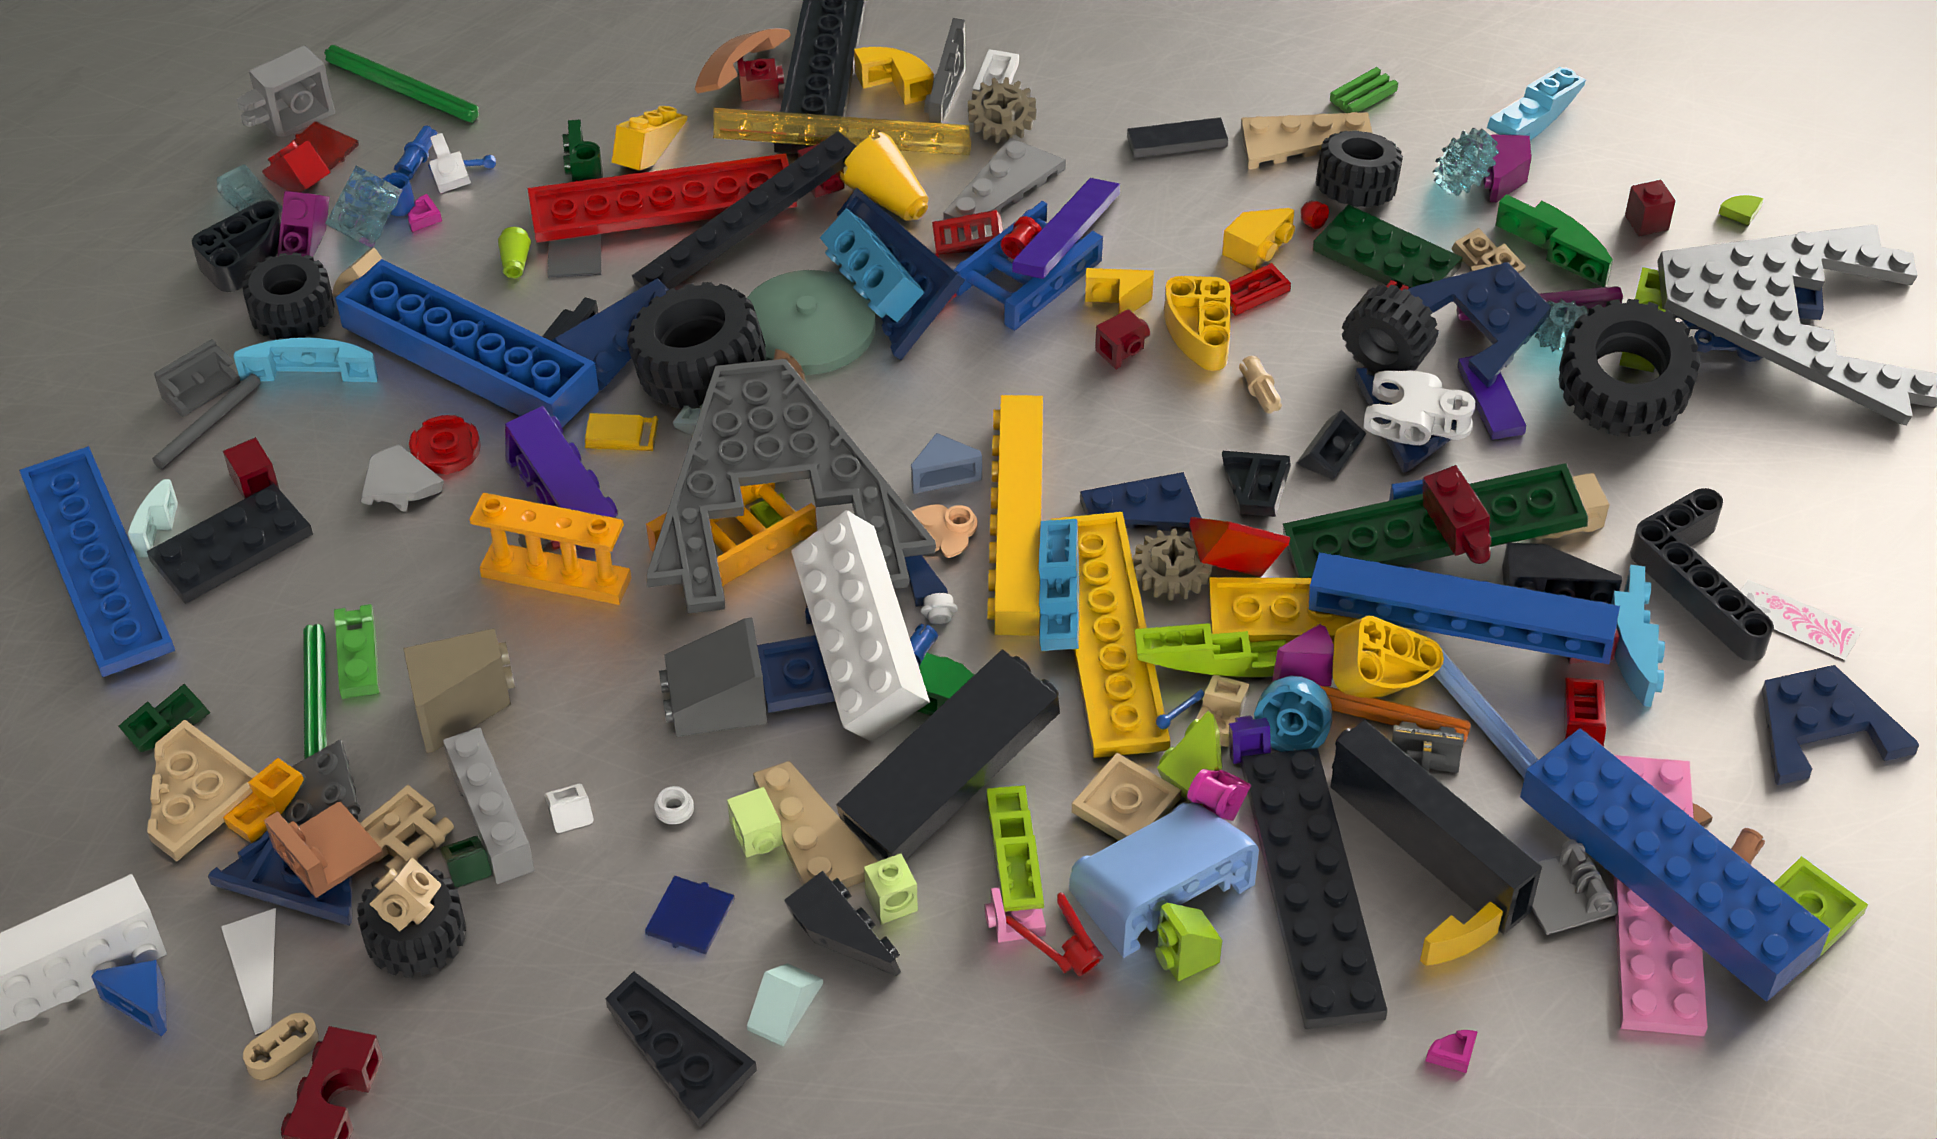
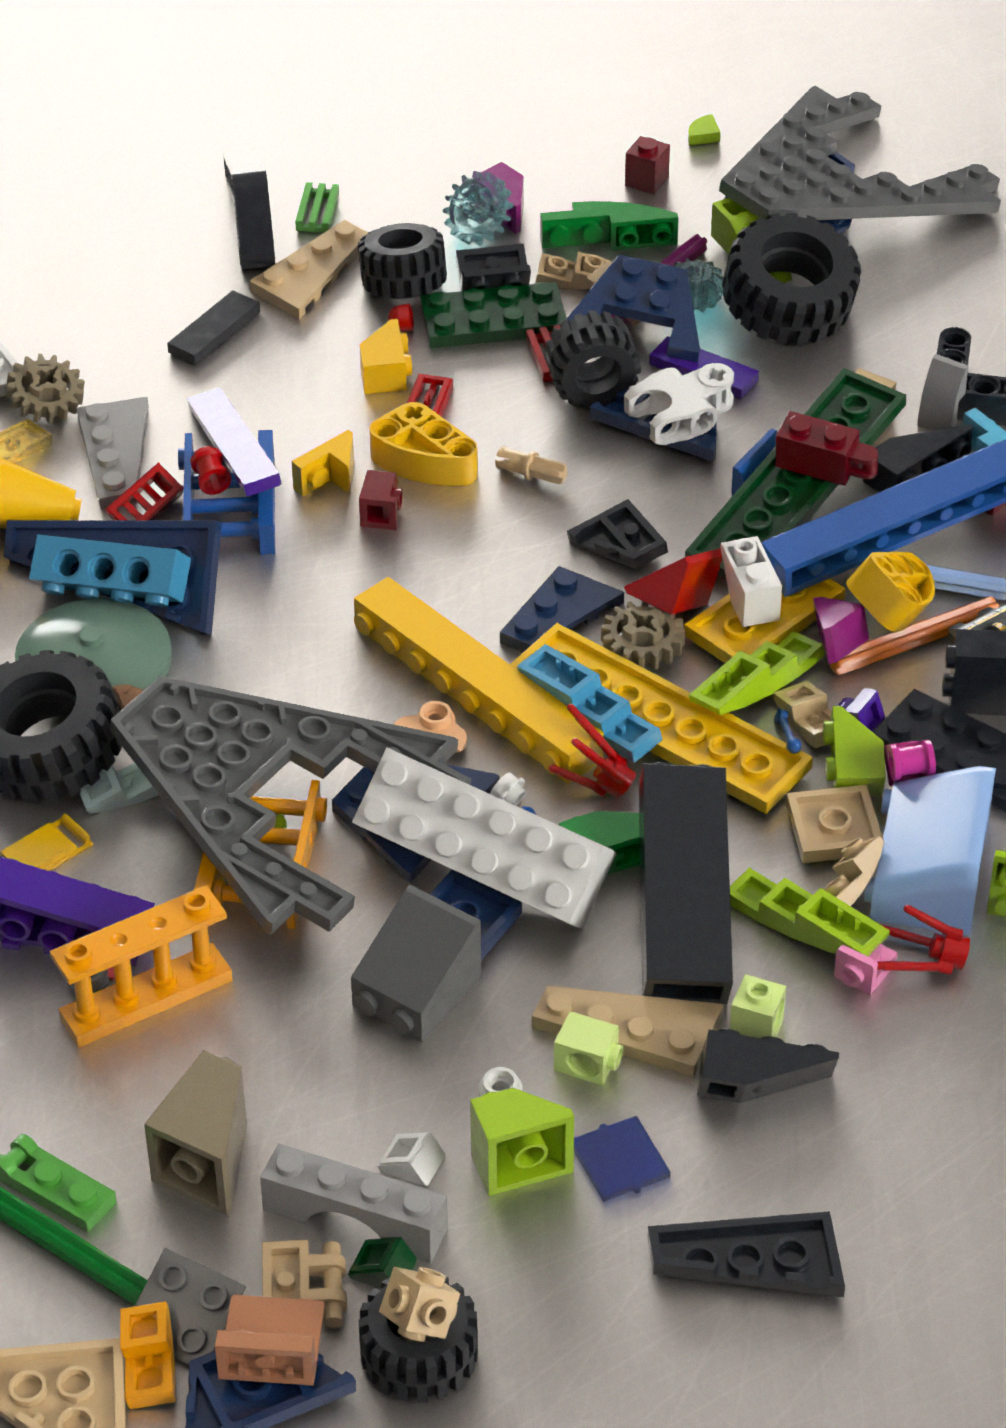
camera: 45 degrees left, 5 degrees down
light aqua slope [747,963,823,1046] -> none
sand blue slope [911,433,982,494] -> none
dark azure cylinder [1254,676,1332,752] -> none
black slope [1296,409,1367,480] -> none
medium azure slope [1487,67,1586,140] -> none
none -> black beam [223,150,276,270]
none -> black bracket [455,244,531,291]
none -> lime slope [470,1087,574,1196]
none -> red plant [549,704,636,798]
none -> white slope [721,536,782,627]
none -> tan slope [824,835,884,906]
none -> light grey slope [917,354,968,431]

